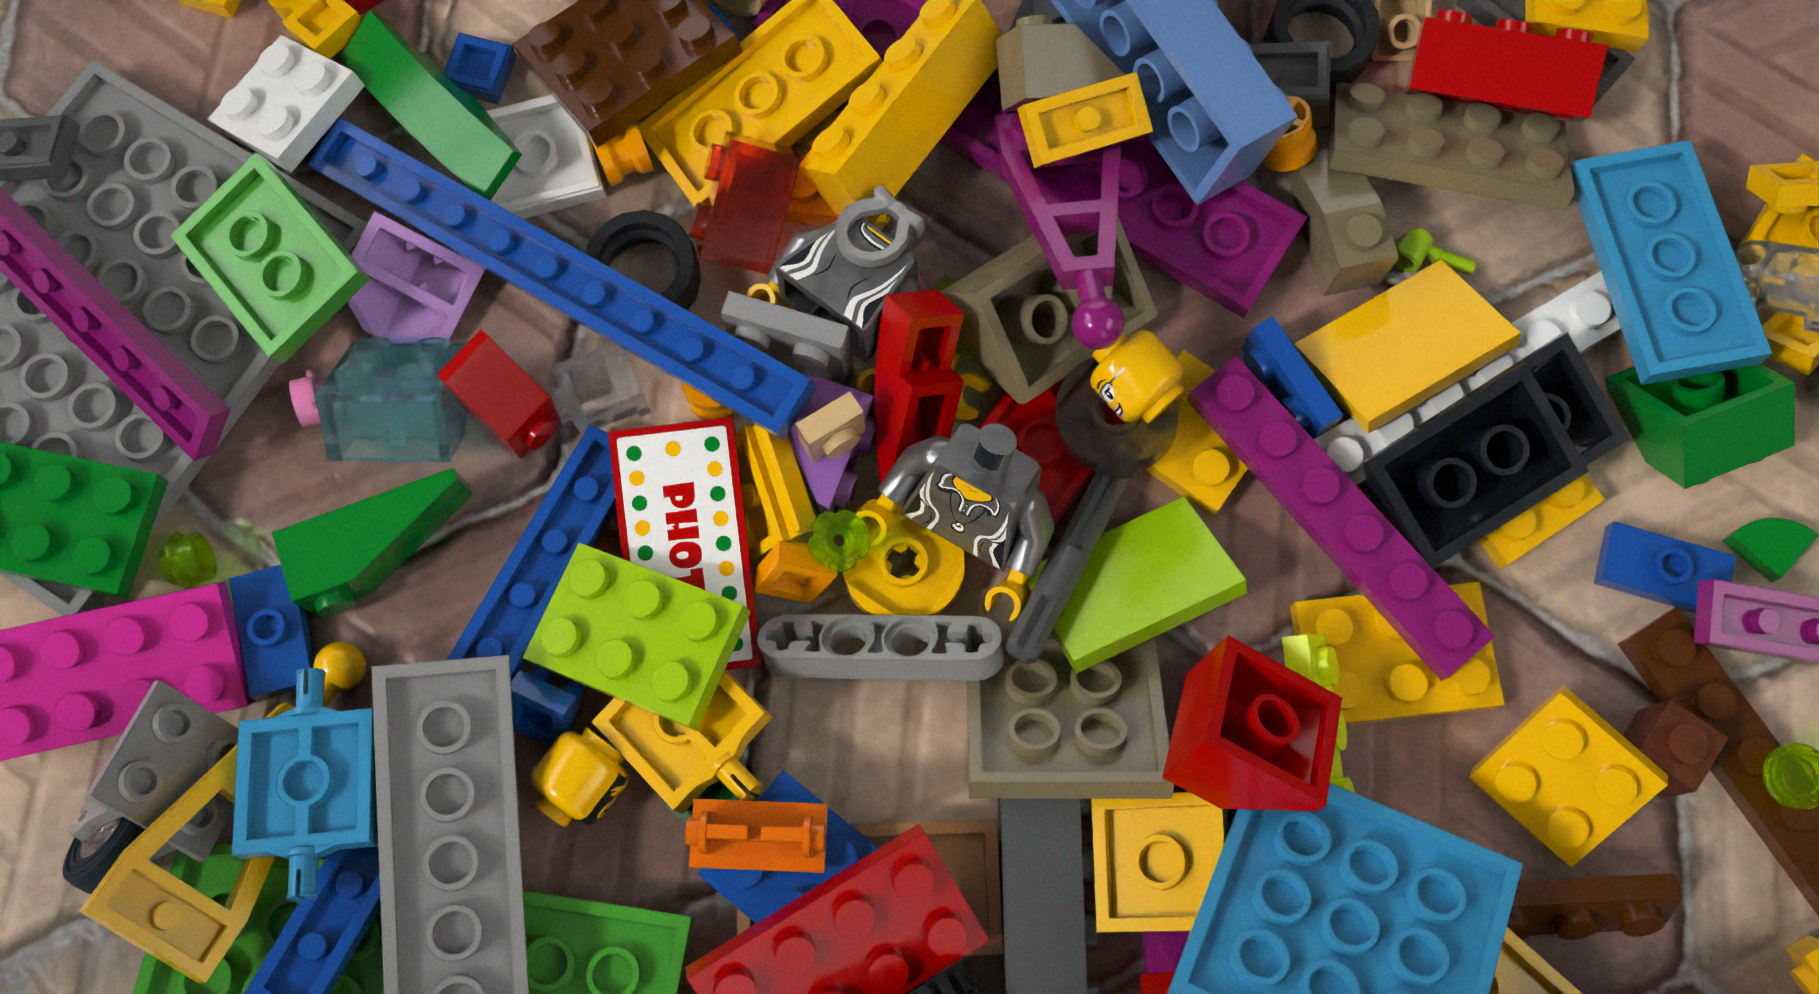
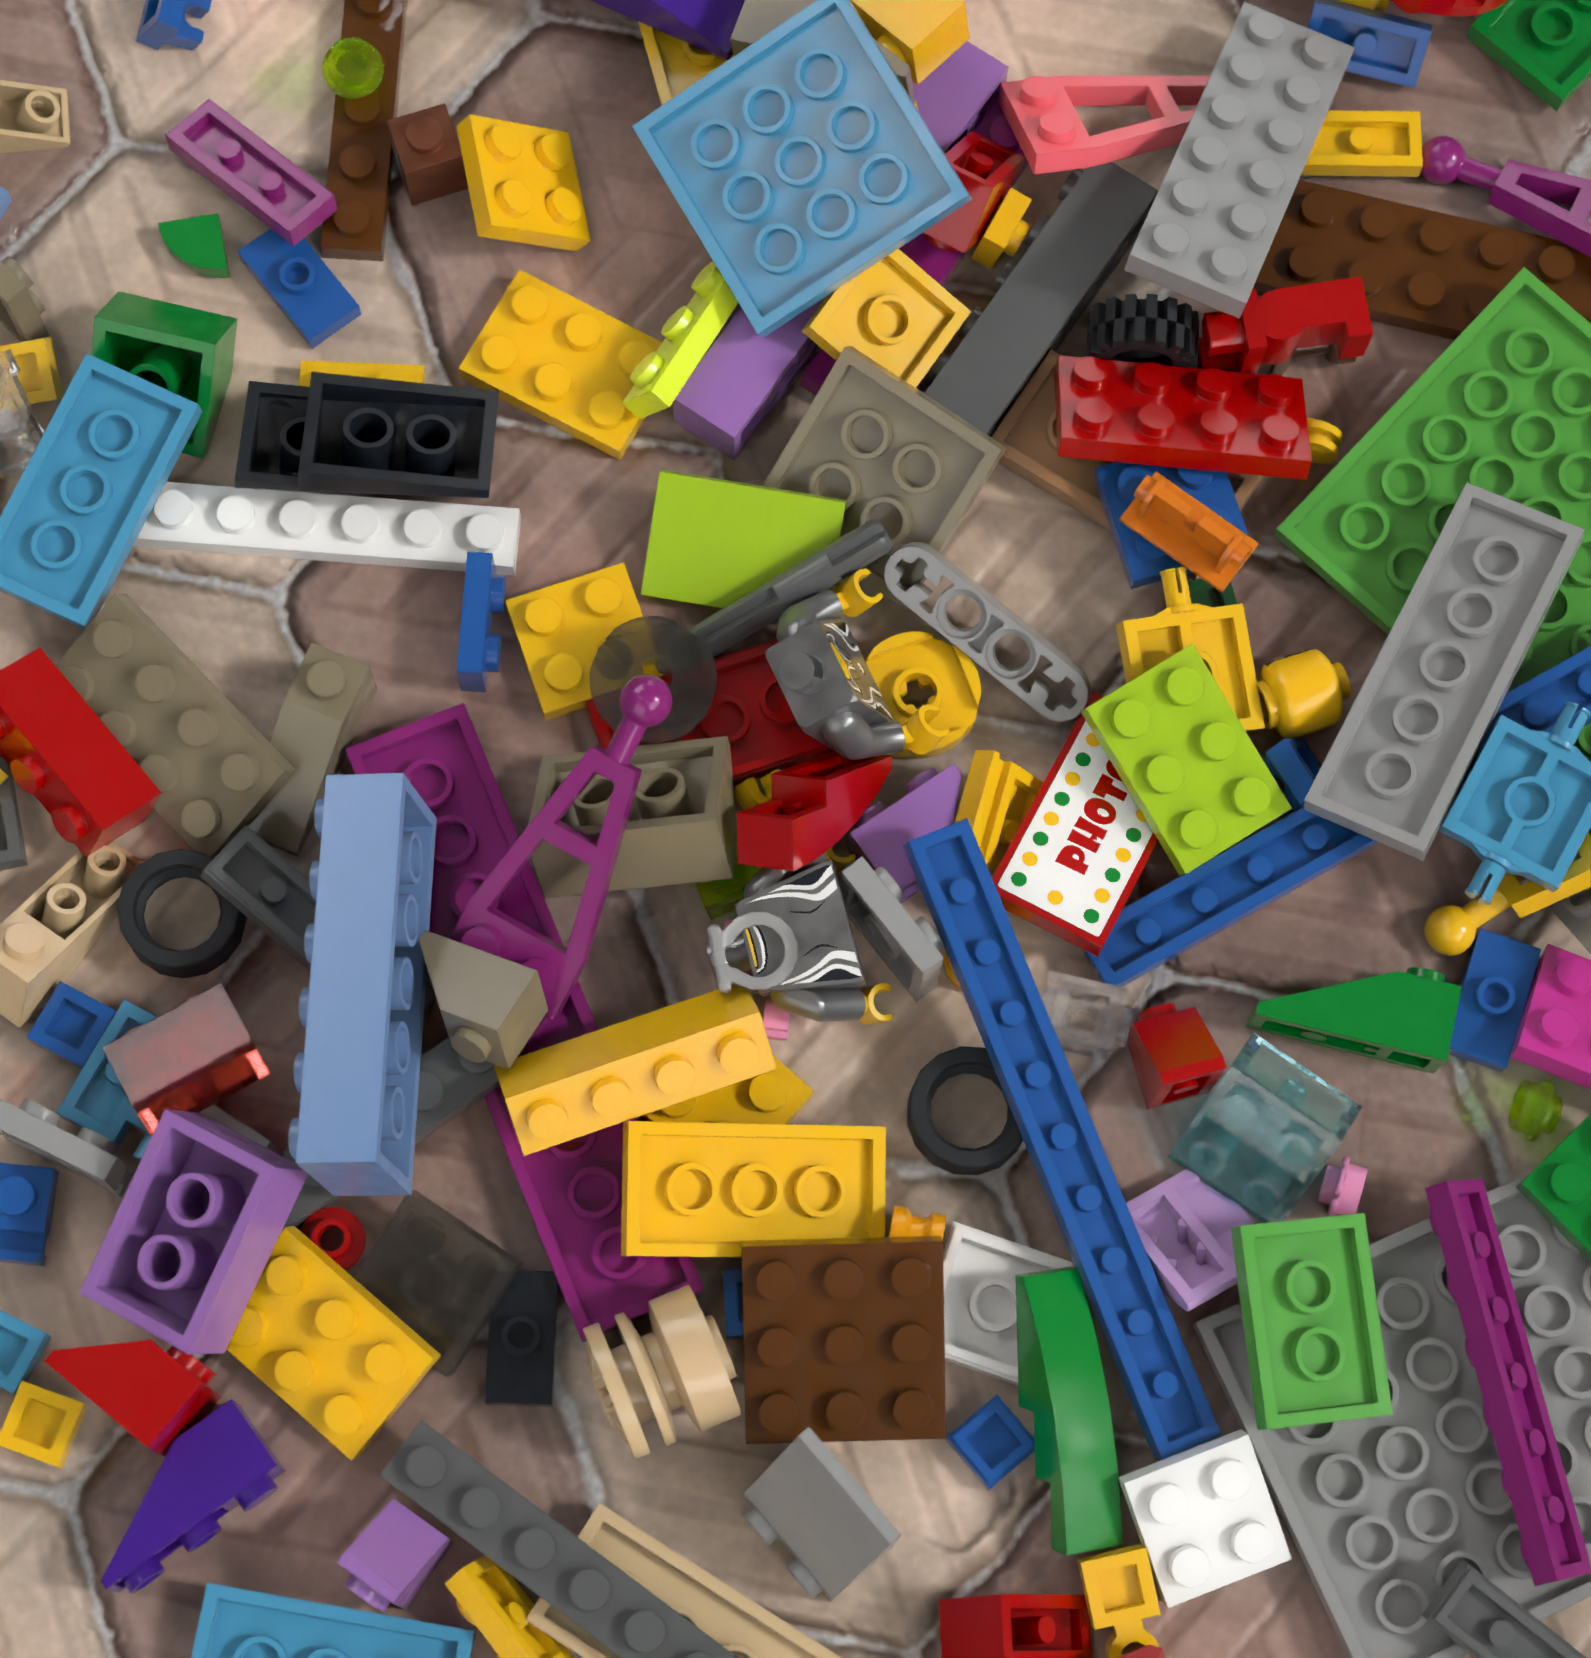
camera: 150 degrees left, 0 degrees up
clear red brick [689,130,802,275] -> none
light orange plate [754,541,837,604] -> none
tan plate [796,391,866,463] -> none
clear neon green plate [808,509,870,572] -> none
yellow plate [1017,72,1153,168] -> none
yellow head [1090,329,1185,424] -> none
red slope [1162,635,1342,811] -> none
magenta plate [1186,355,1496,681] -> none
light orange wheel [1262,95,1318,172] -> none
yellow tile [1294,259,1521,434] -> none
lime hand [1394,228,1476,275] -> none
reddish brown plate [1507,873,1683,940] -> none

